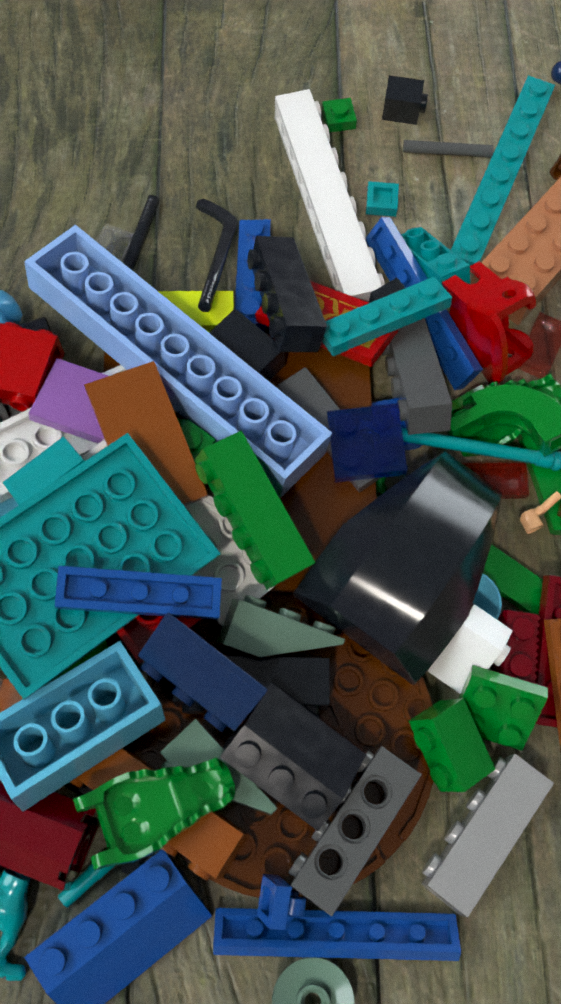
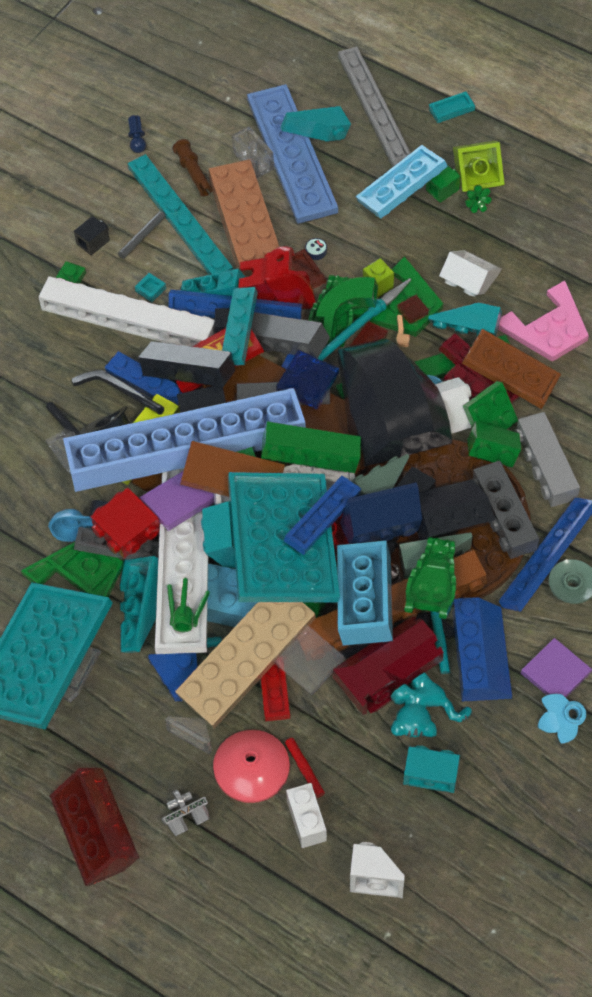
camera: 50 degrees left, 10 degrees down
blue tile [257,874,306,930] -> none
none -> black piece [80,406,130,434]

